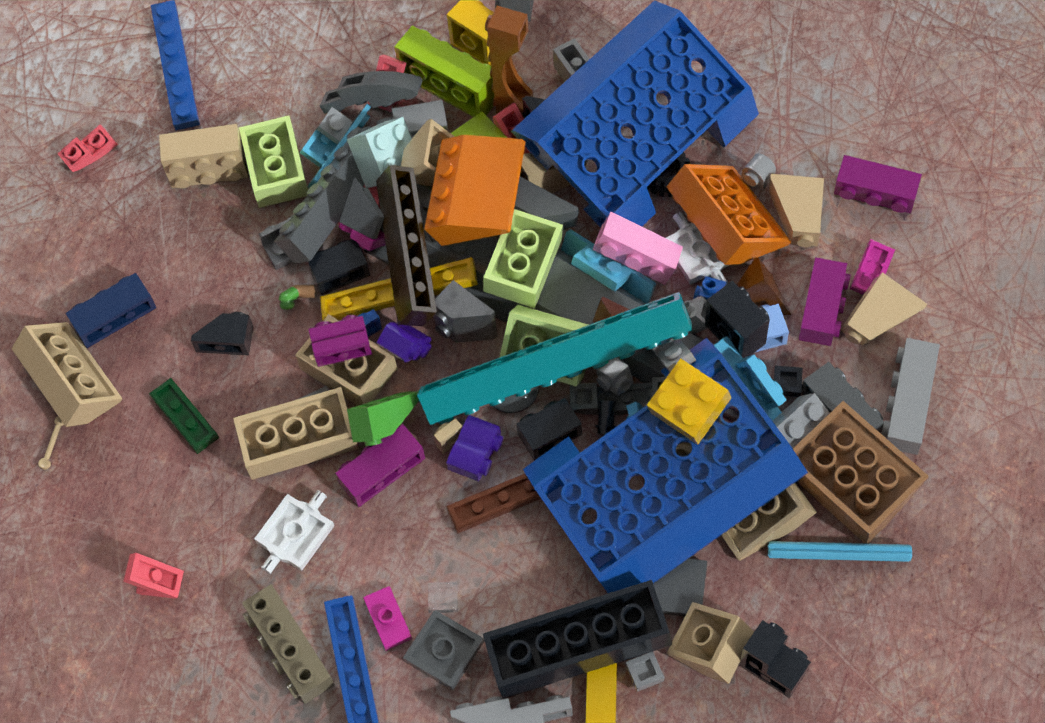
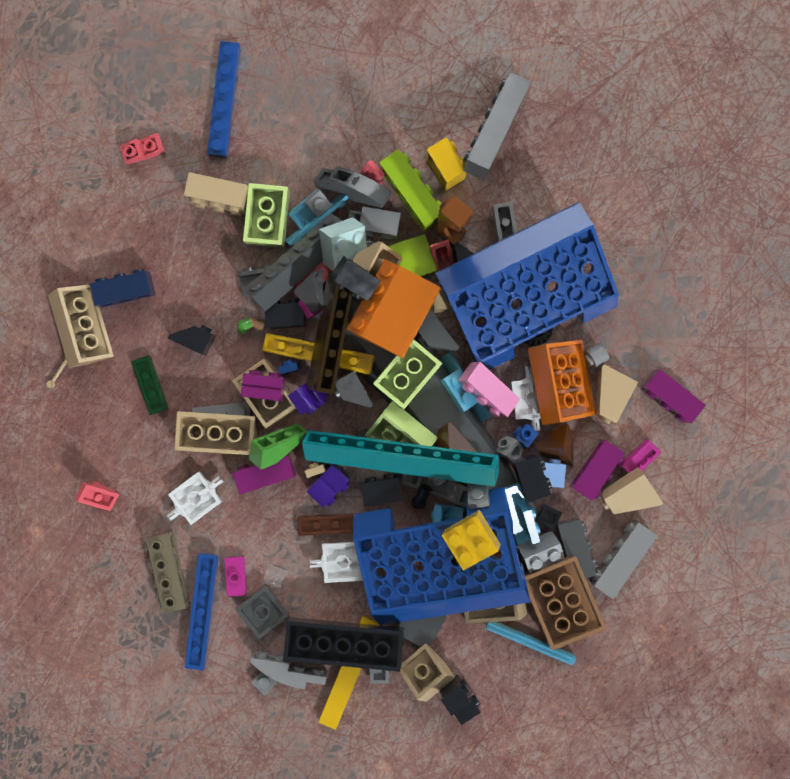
camera: 15 degrees right, 25 degrees up
none -> white plate [310,541,363,583]
none -> black brick [330,255,381,301]

